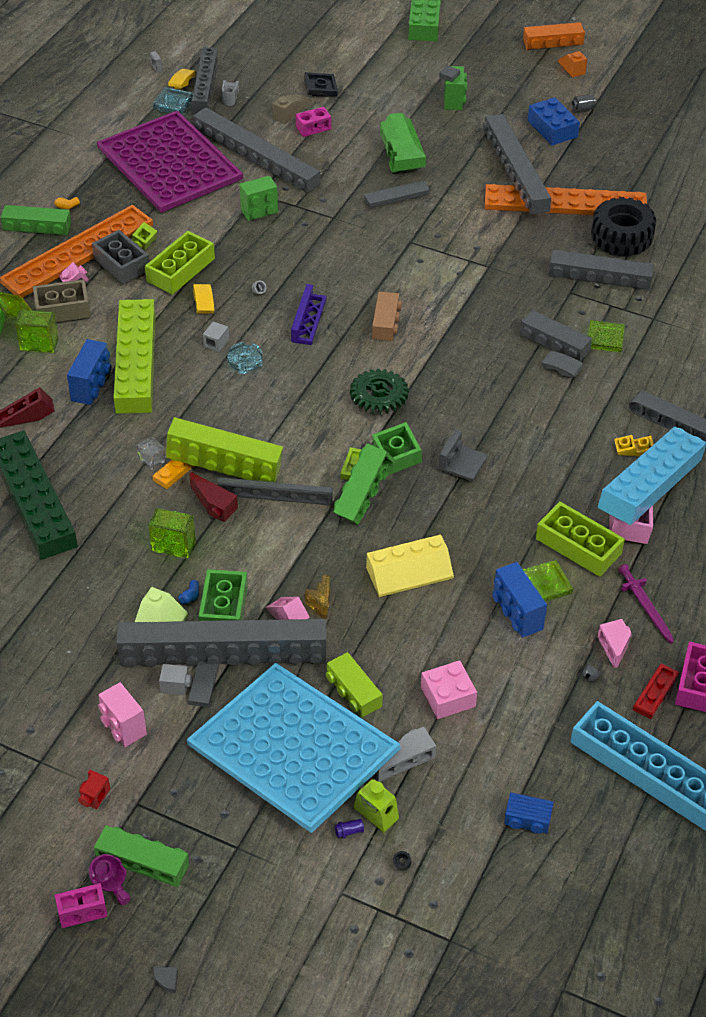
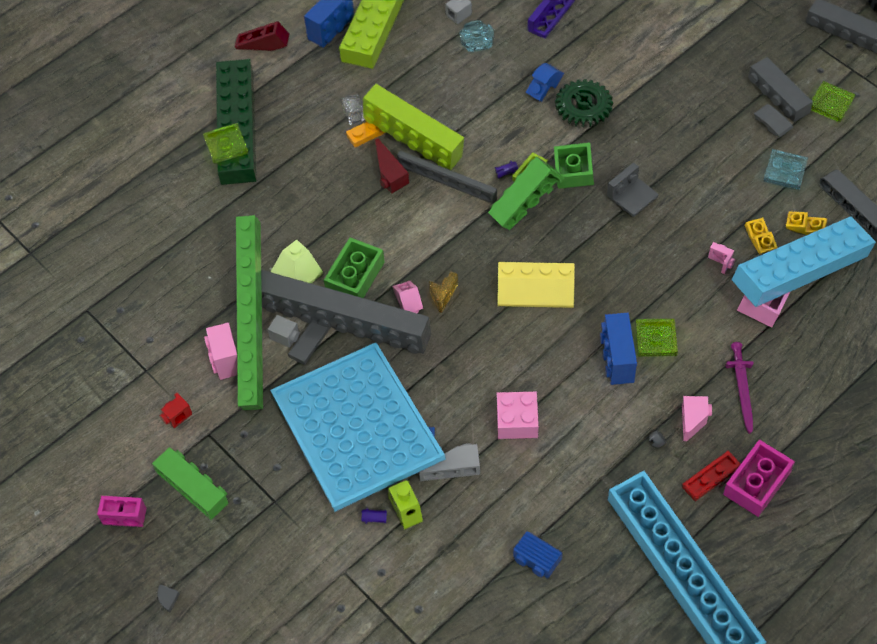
camera: 25 degrees right, 10 degrees up
magenta hair [89,854,131,905] -> none
clear neon green brick [148,508,196,558] -> none
blue arm [178,580,199,604] -> none
lime brick [326,652,383,718] -> none
medium nougat brick [372,292,402,341] -> none
black hinge [393,851,412,871] -> none
lime brick [536,502,625,577] -> none
none -> clear neon green tile [203,123,248,164]
none -> bright green brick [236,215,263,410]
none -> dark purple pin [495,161,518,179]
none -> blue brick [526,63,564,102]
none -> bright pink bracket [708,242,735,274]
none -> yellow slope [744,218,778,254]
none -> clear light blue plate [763,149,808,190]

